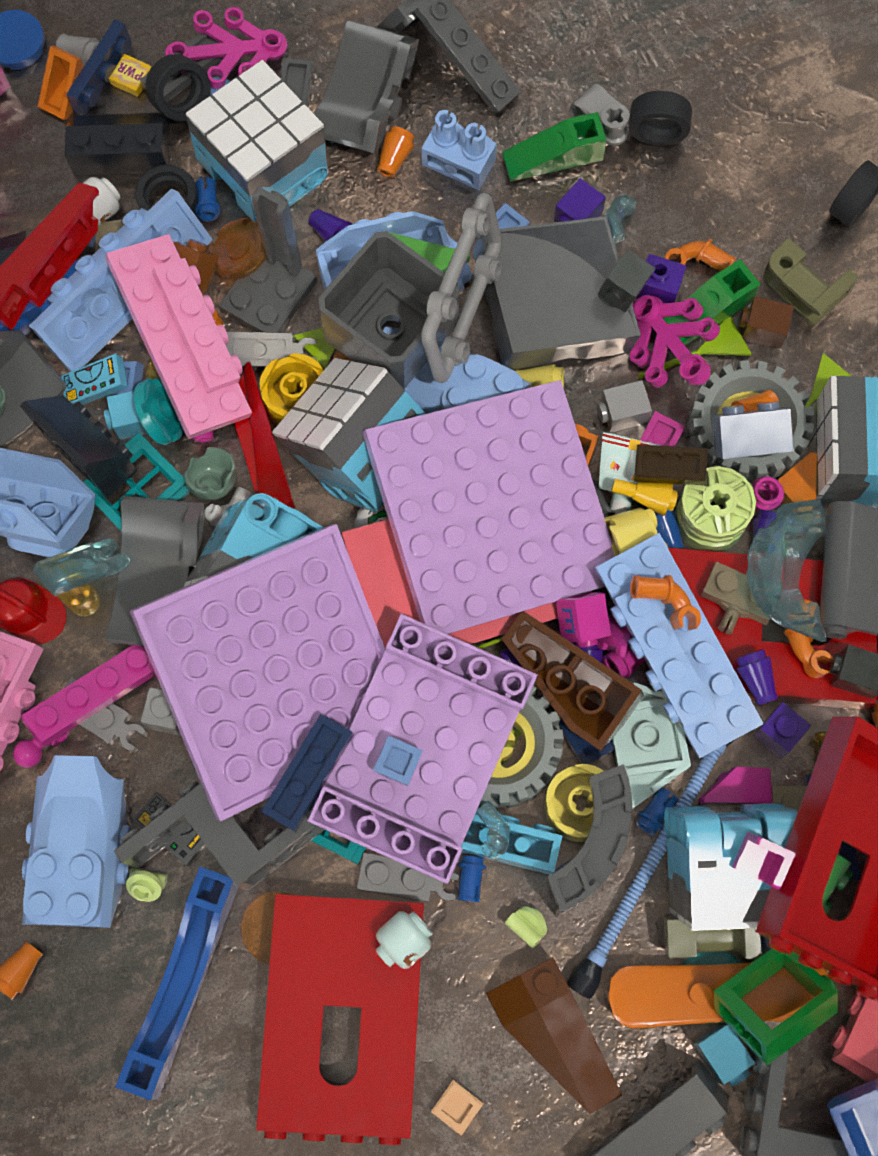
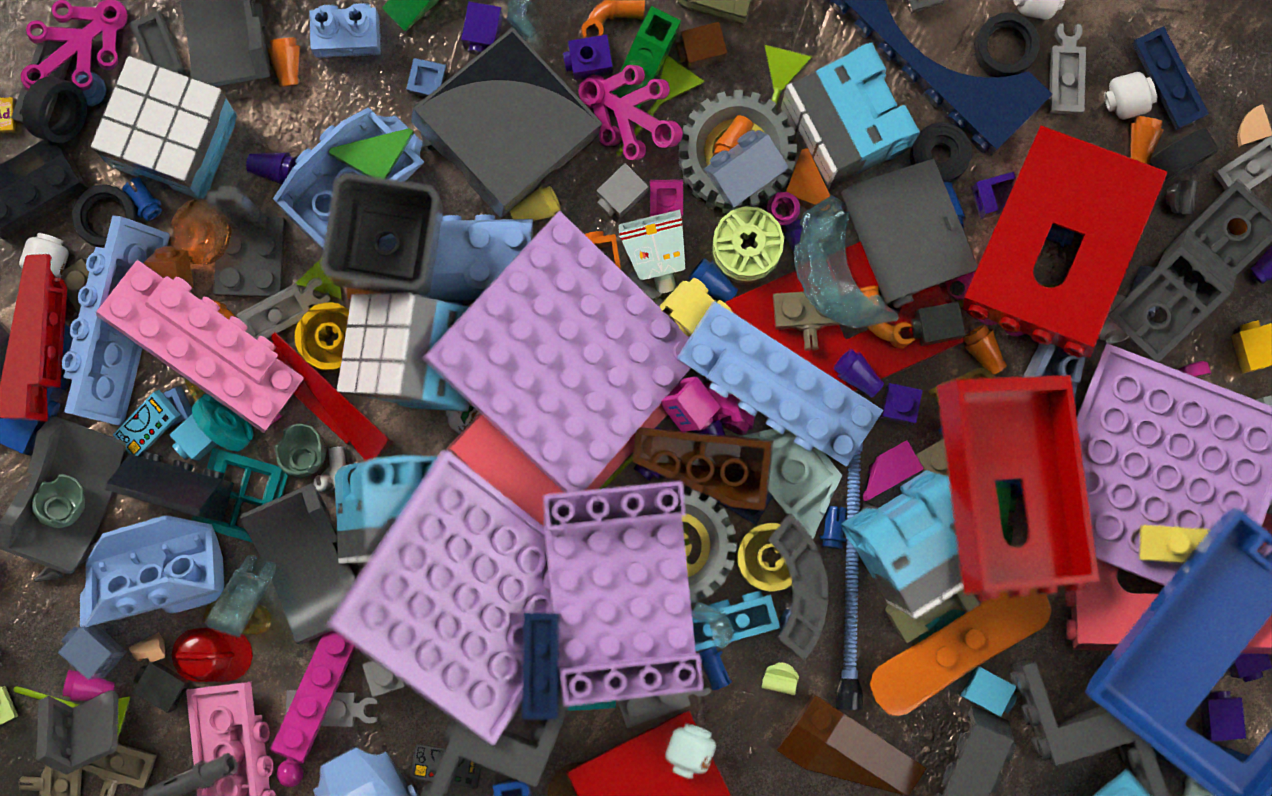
camera: 30 degrees left, 10 degrees up
medium blue plate [373,736,423,786] -> none
light grey bar [421,193,502,383] -> none
pearl dark grey brick [598,249,656,313] -> none
yellow cone [611,478,678,516] -> none
orange piece [630,575,701,631] -> none
dark brown plate [634,445,708,486] -> none
green window [713,948,838,1065] -> none
panel [732,832,795,890] -> none

